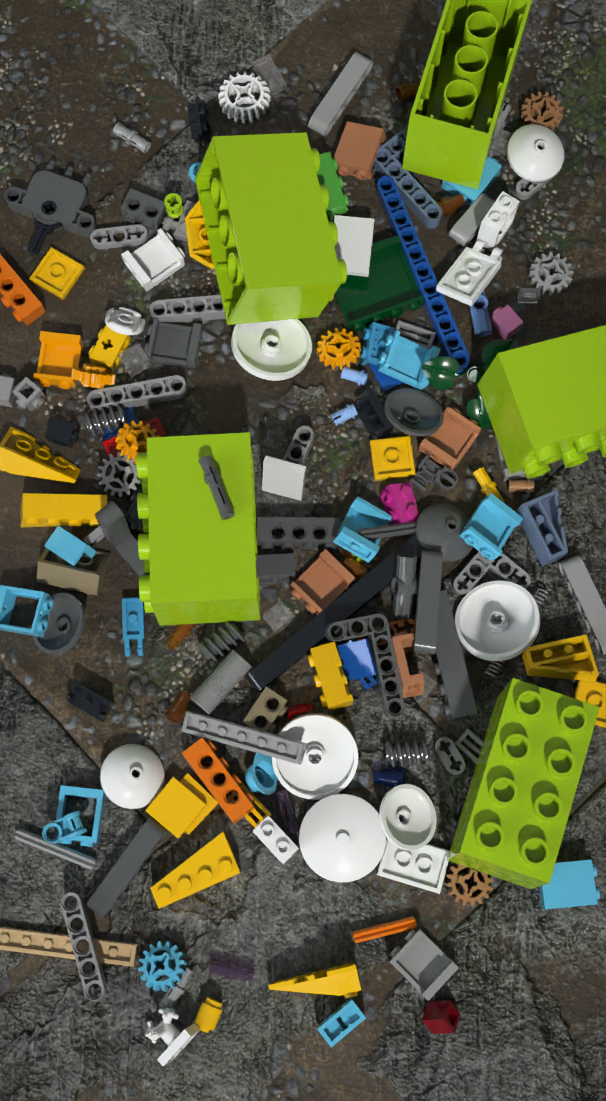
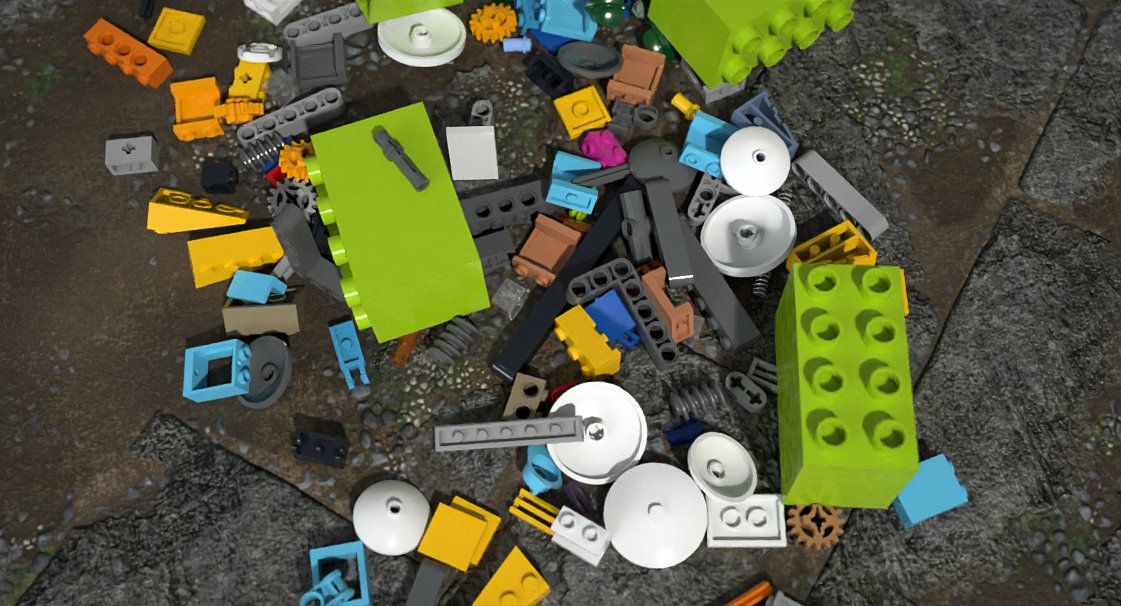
camera: 15 degrees left, 10 degrees down
light grey brick [12,377,45,411] -> none
reddish brown cone [165,691,191,724] -> none
orange brick [182,738,255,824] -> none
light grey piece [190,650,252,714] -> none
light blue pin [330,404,358,426] -> none
medium nougat pin [509,478,534,494] -> none
none -> white dish [720,126,790,197]

